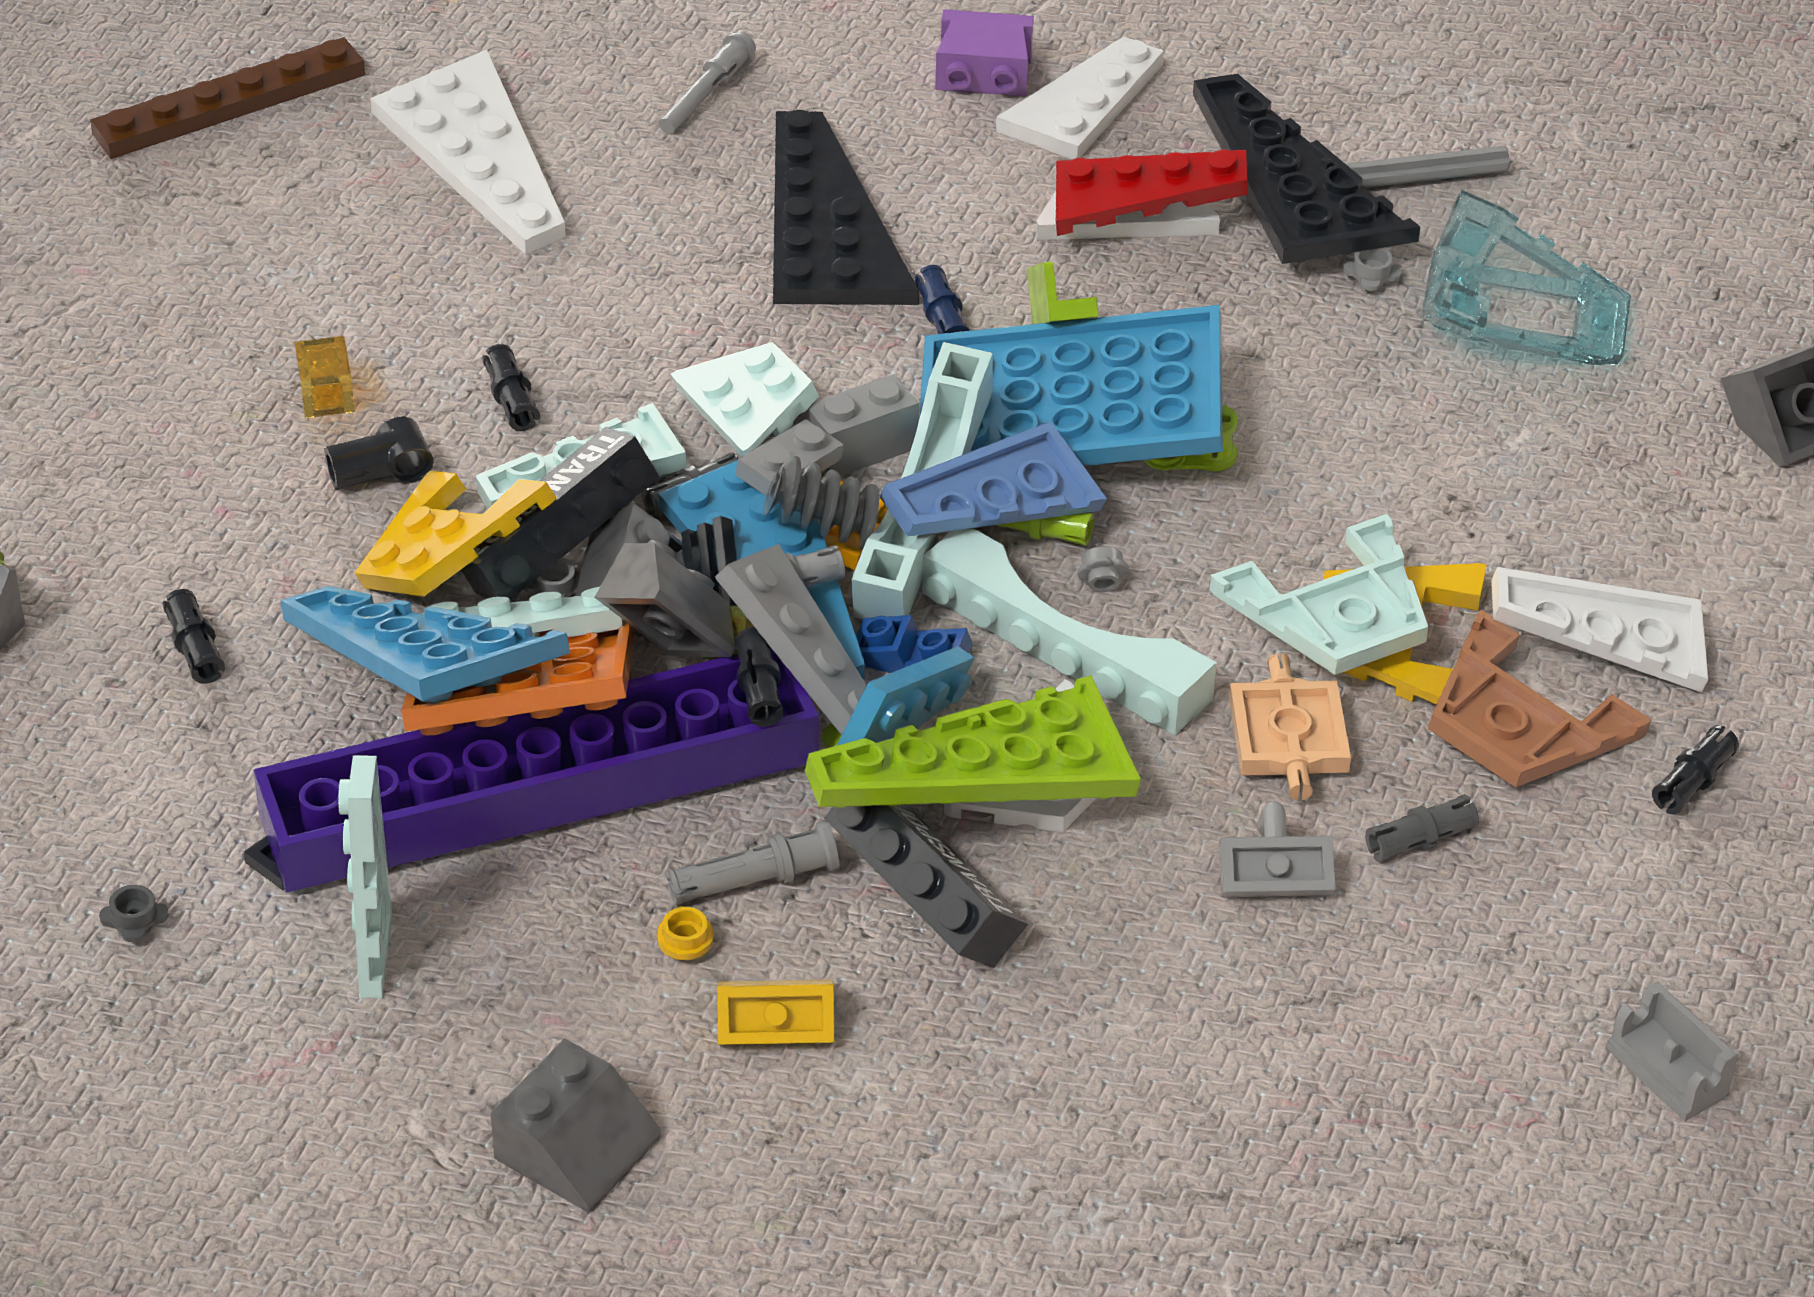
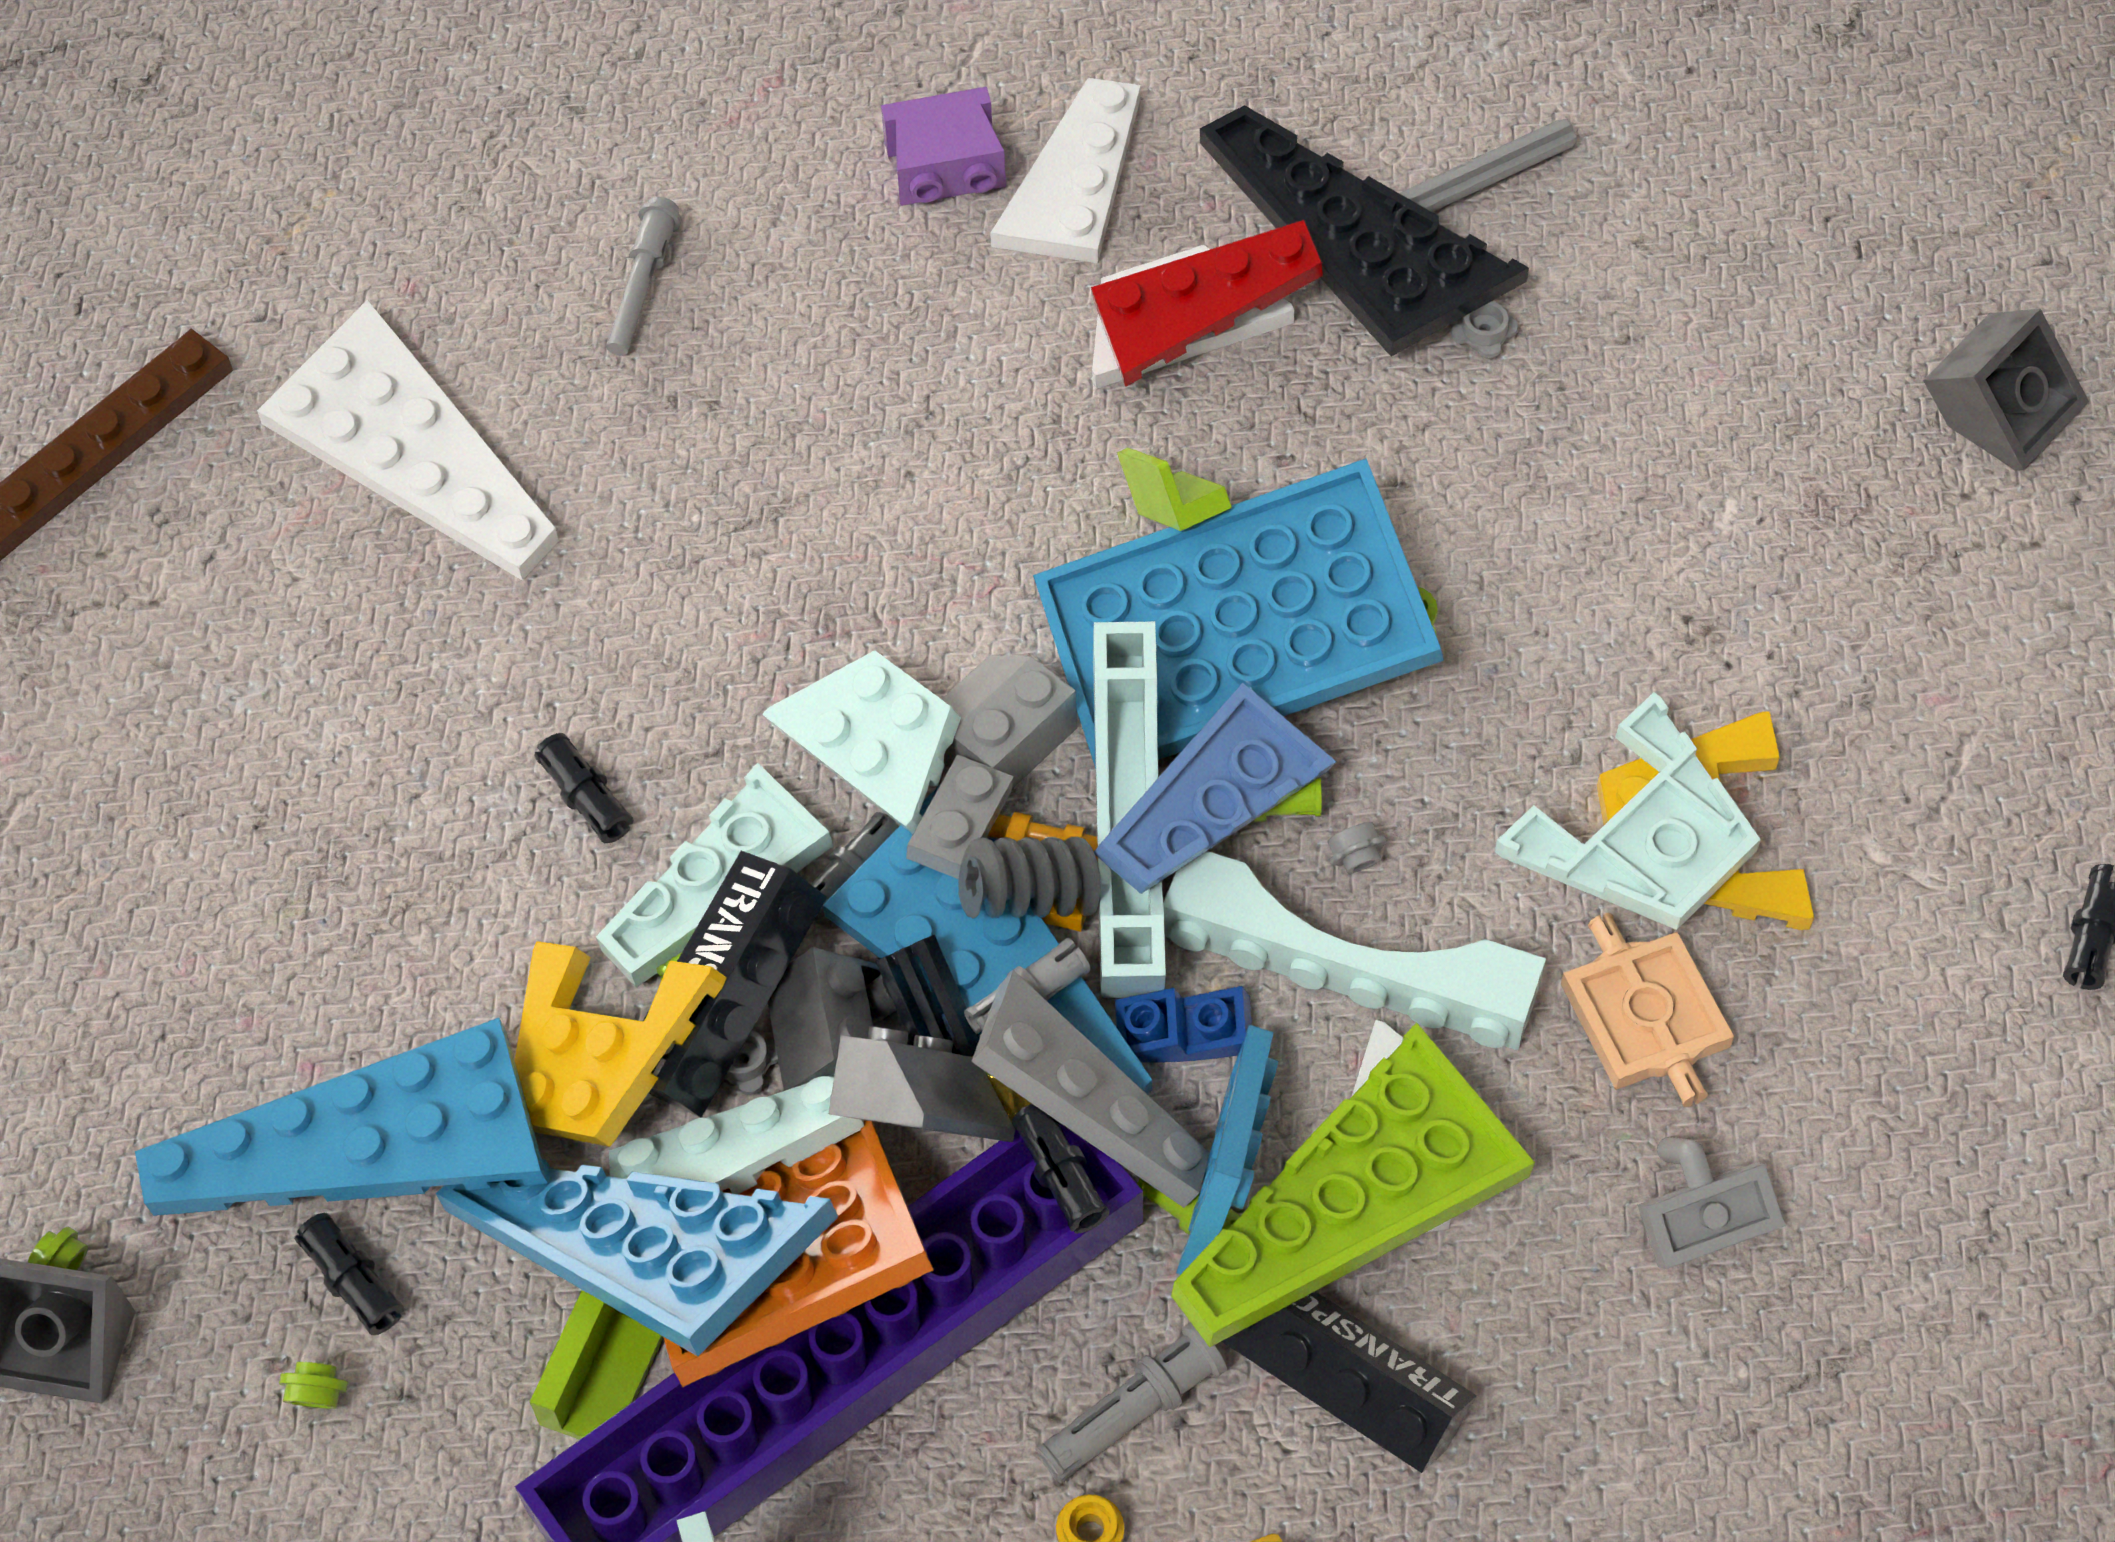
camera: 15 degrees left, 15 degrees up
clear yellow brick [294,336,355,418] -> none
black piece [324,416,434,490] -> none
black wing [773,110,919,305] -> none
dark blue pin [915,265,970,334] -> none
dark grey pin [1365,794,1479,862] -> none
clear light blue windscreen [1421,190,1631,365] -> none
nougat wing [1428,610,1652,787] -> none
white wing [1491,567,1708,693] -> none
none -> dark azure wing [135,1018,548,1216]
none -> lime plate [279,1362,348,1409]
none -> lime panel [530,1290,664,1440]

